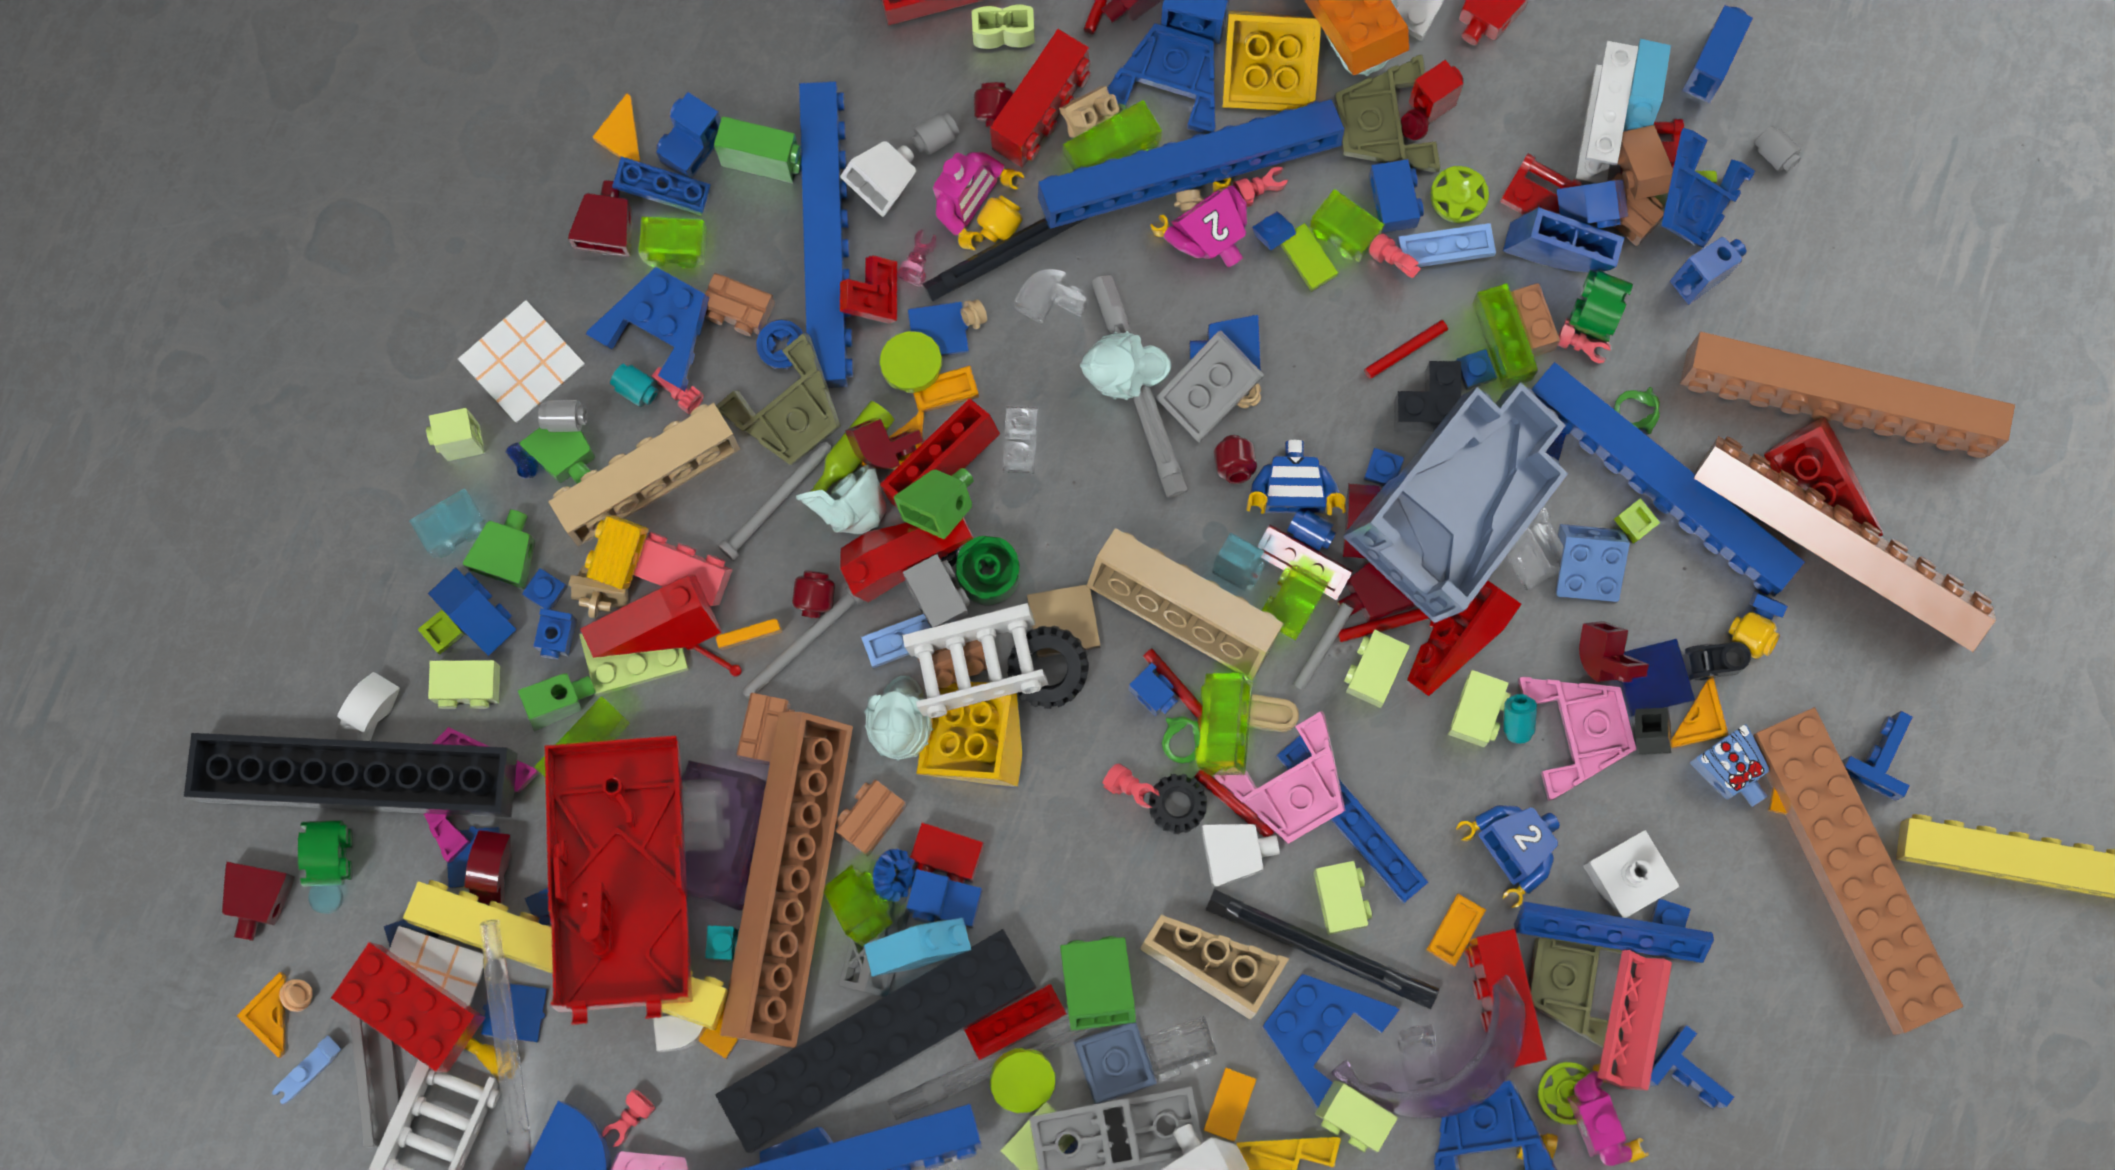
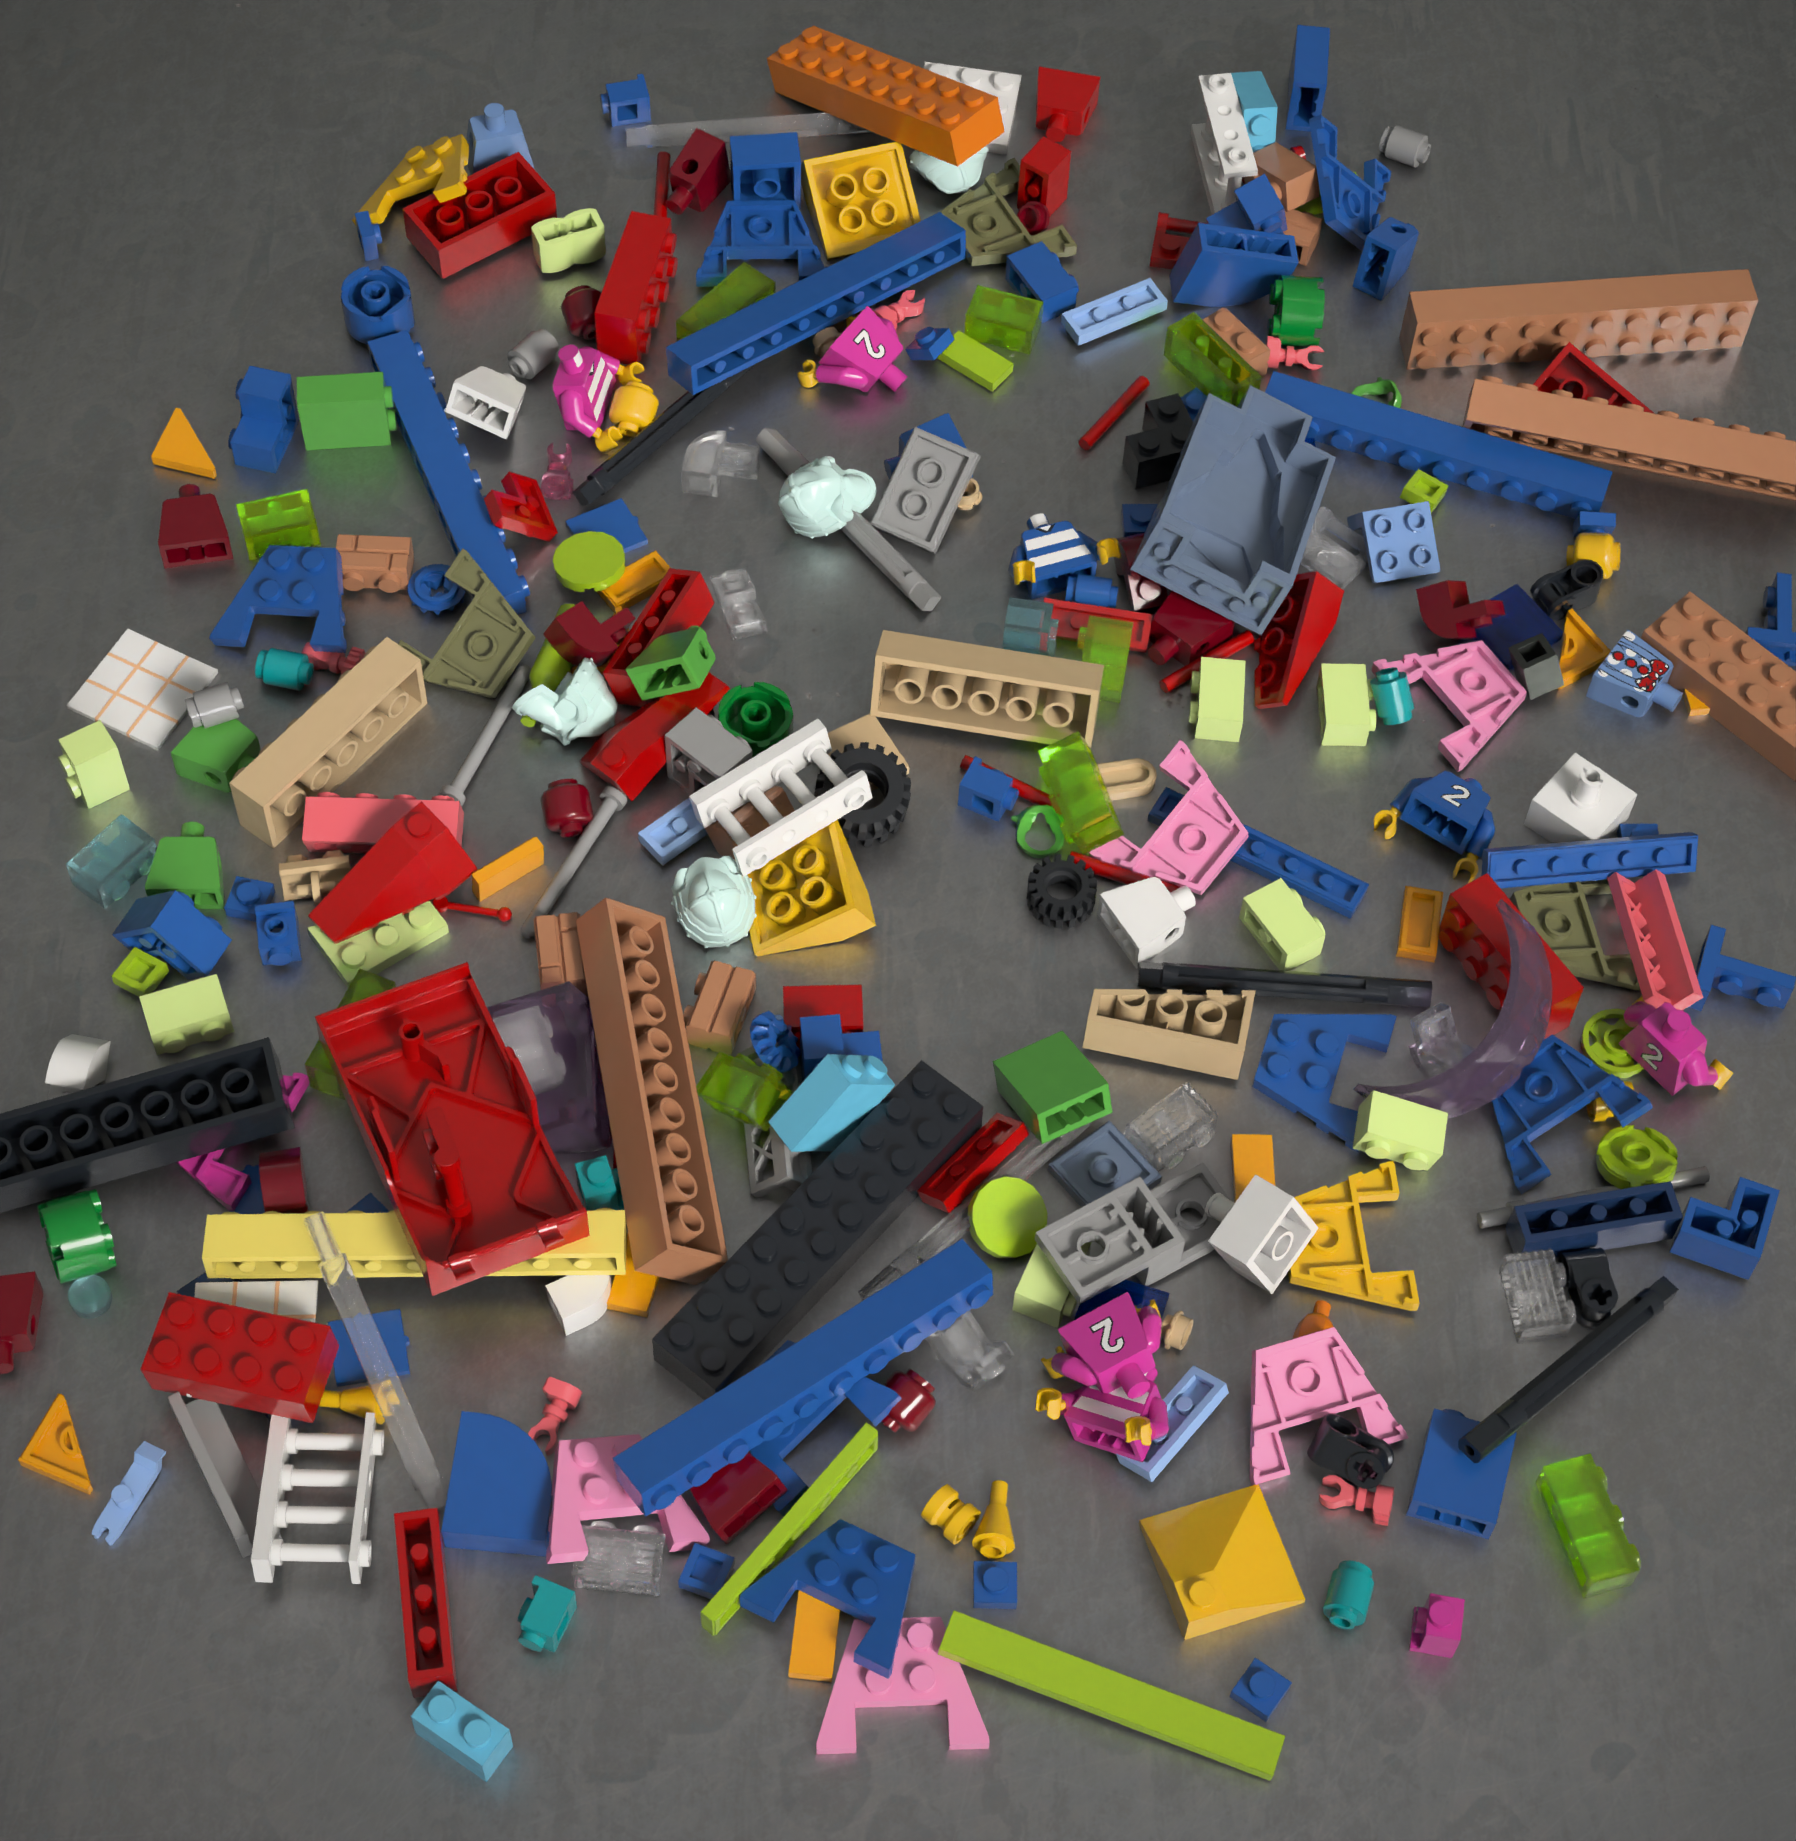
camera: 25 degrees left, 20 degrees down
light nougat plate [279,979,312,1012] -> none
clear blue arm [505,443,539,479] -> none
bright green torso [517,673,596,732] -> none
yellow brick [585,515,649,589] -> none
blue tile [612,156,711,216] -> none
tan plate [961,299,987,329] -> none
tan hips [1059,86,1119,137] -> none
coral piece [1102,763,1160,809] -> none
dark red head [1214,435,1257,484] -> none
light grey bar [1293,602,1354,691] -> none
coral piece [1369,233,1421,278] -> none
lime wheel [1430,166,1489,223] -> none
none -> blue brick [341,266,415,344]

